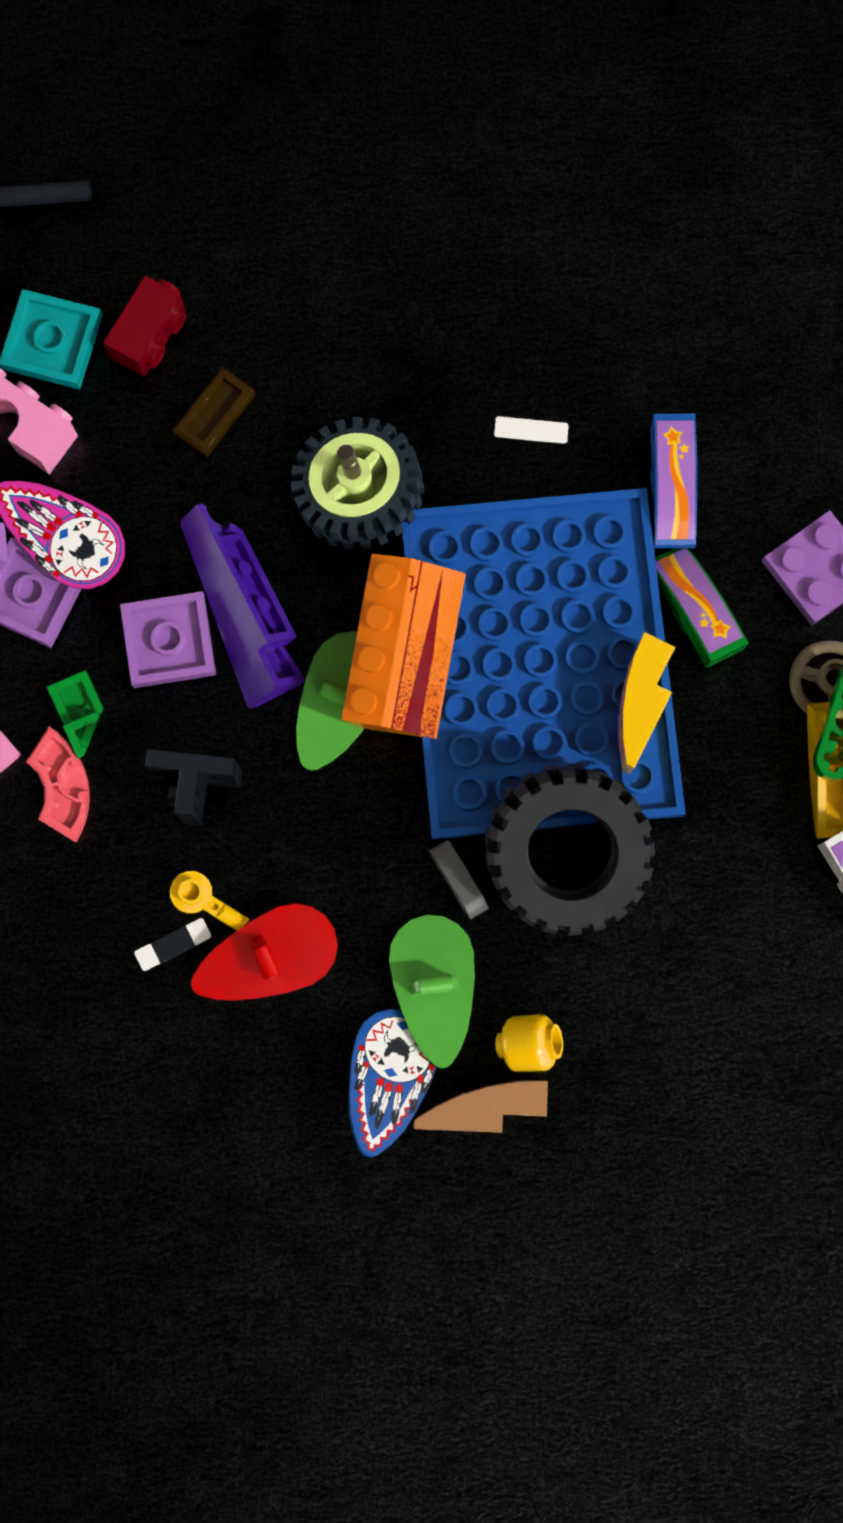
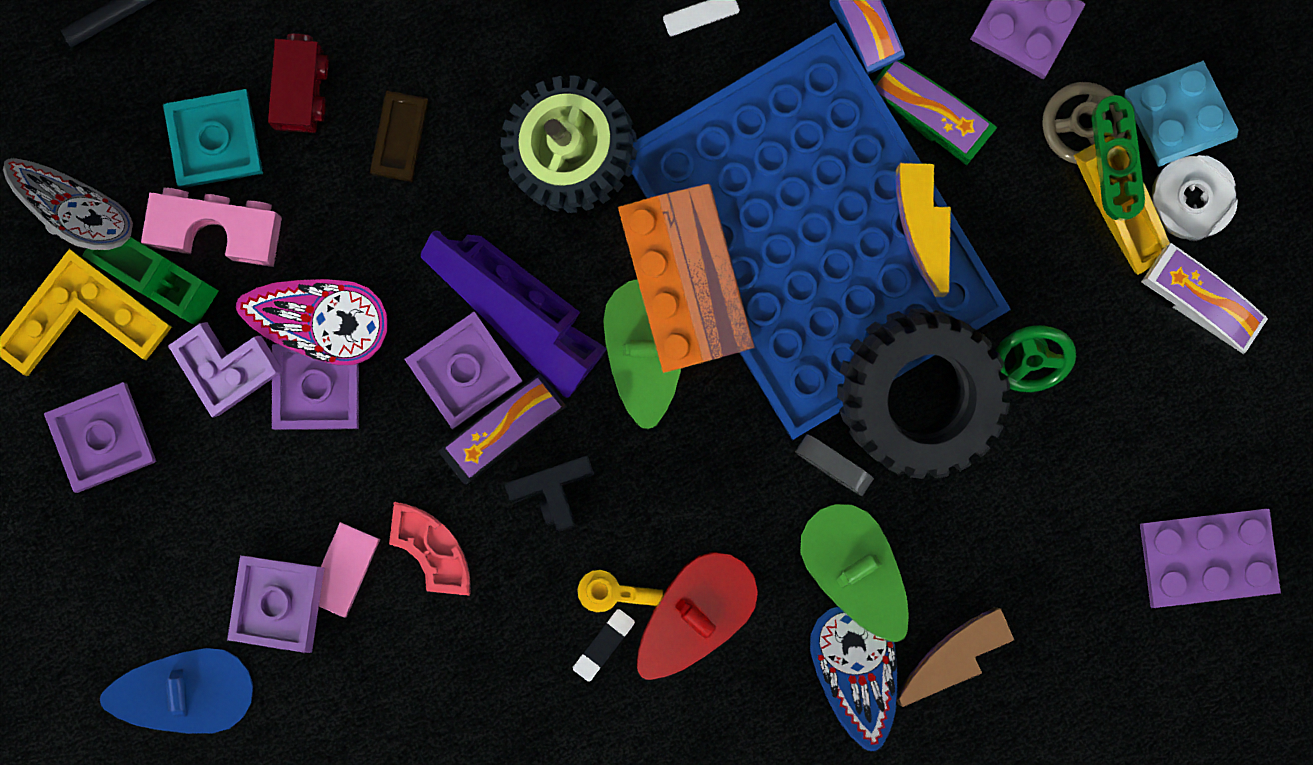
camera: 25 degrees left, 5 degrees up
green slope [47,670,103,758] -> none
yellow head [496,1014,563,1073] -> none
none -> slope [438,374,567,486]
none -> green piece [995,325,1076,392]
none -> medium lavender plate [1140,509,1281,608]

